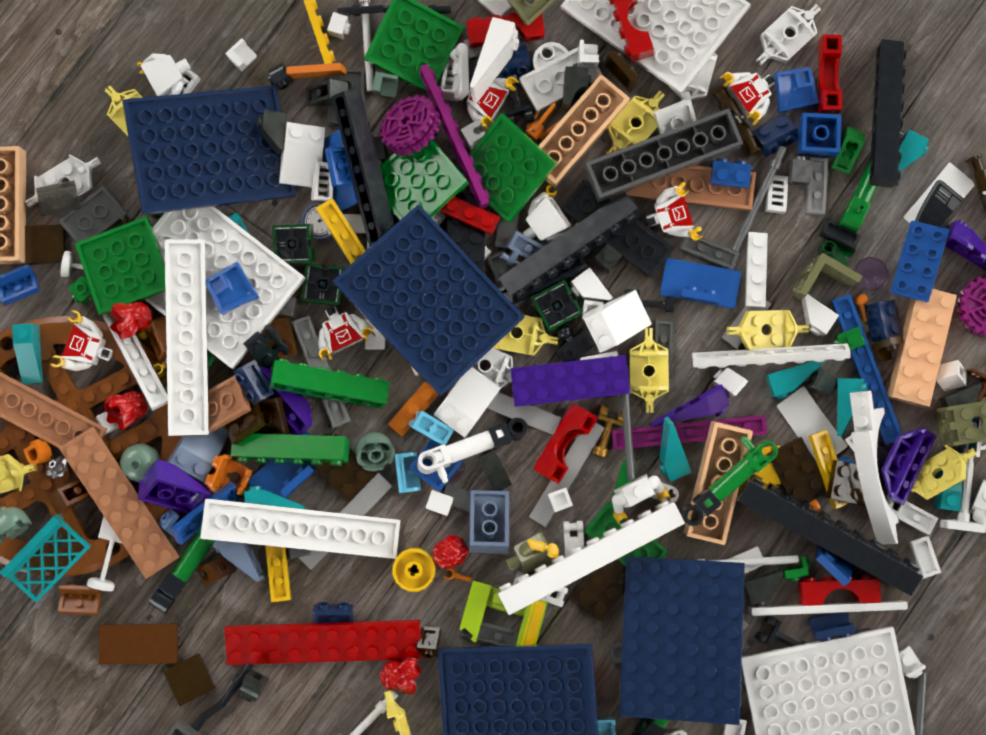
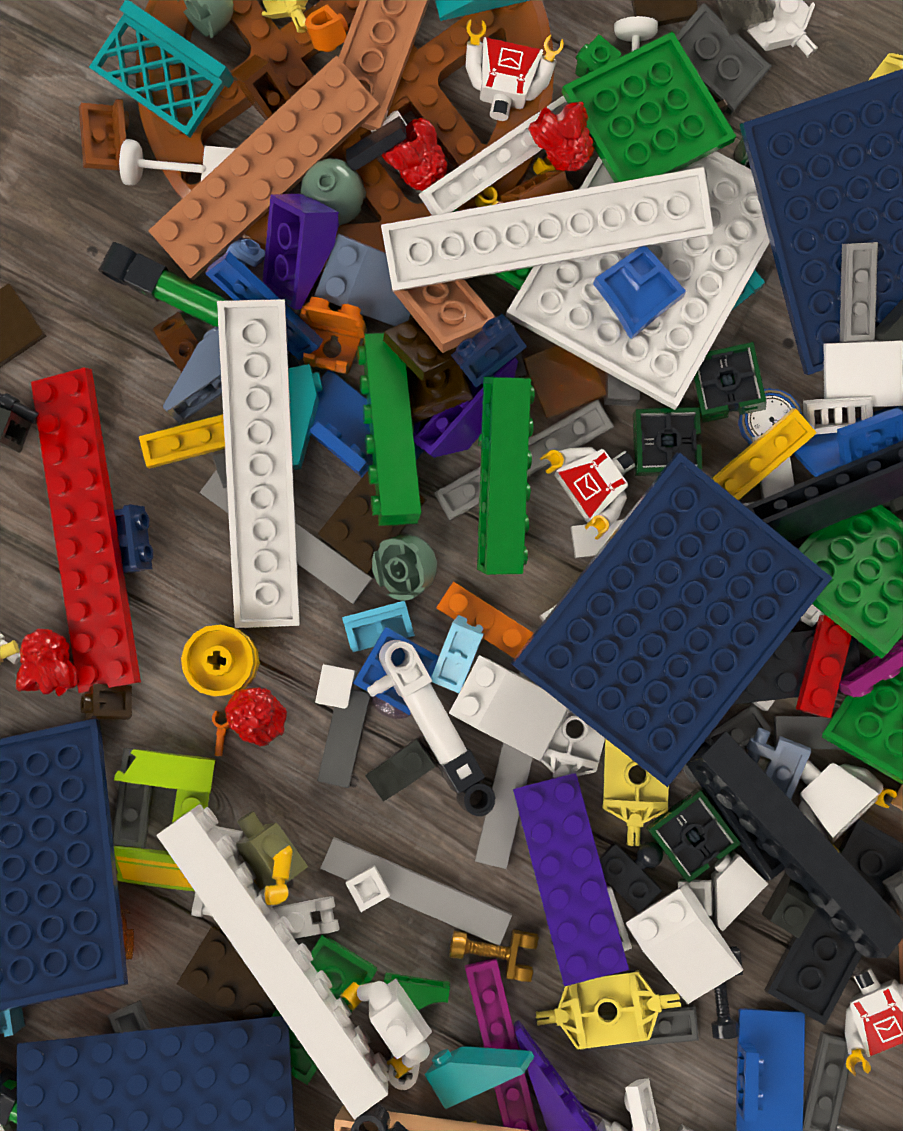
camera: 85 degrees right, 0 degrees up
flat silver plant [46,456,68,479] -> none
reddish brown tile [99,623,178,664] -> none
black plate [243,324,290,369] -> none
sand blue slope [469,490,509,554] -> none
red arch [533,403,598,485] -> none
dark grey bar [620,389,635,481] -> none
none -> black tile [346,116,407,171]
none -> light grey tile [840,242,878,342]

